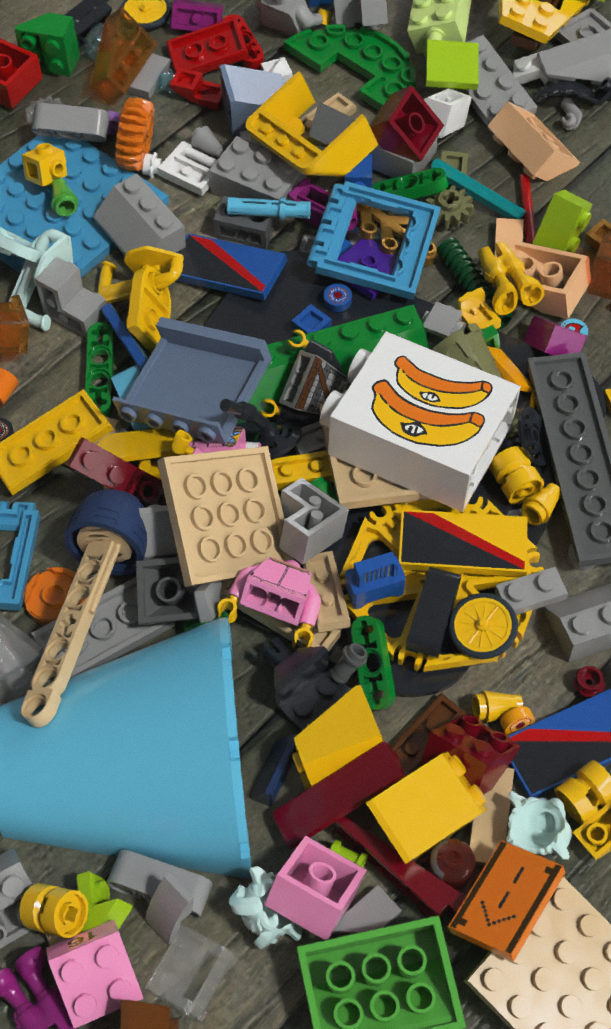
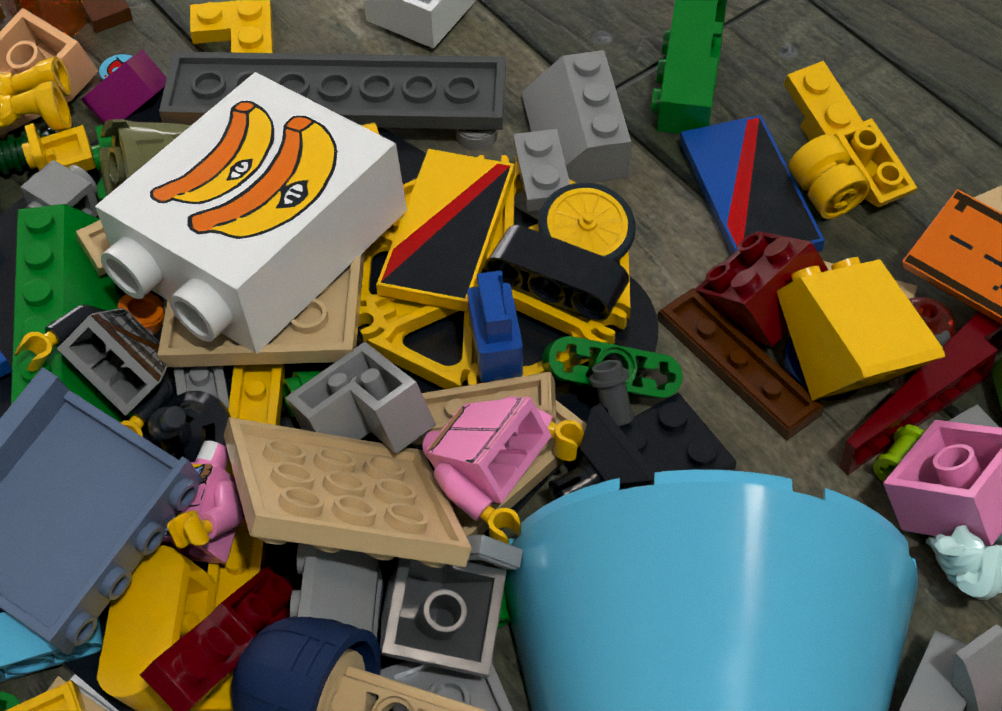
camera: 80 degrees left, 5 degrees down
dark red slope [273,741,405,850] -> none
yellow slope [292,684,383,790] -> none
yellow cone [472,690,523,723] -> none
light orange tile [500,706,535,735] -> none
light aqua hair [506,791,573,860] -> none
yellow cone [521,483,561,526] -> none
dark red plate [572,666,605,698] -> none

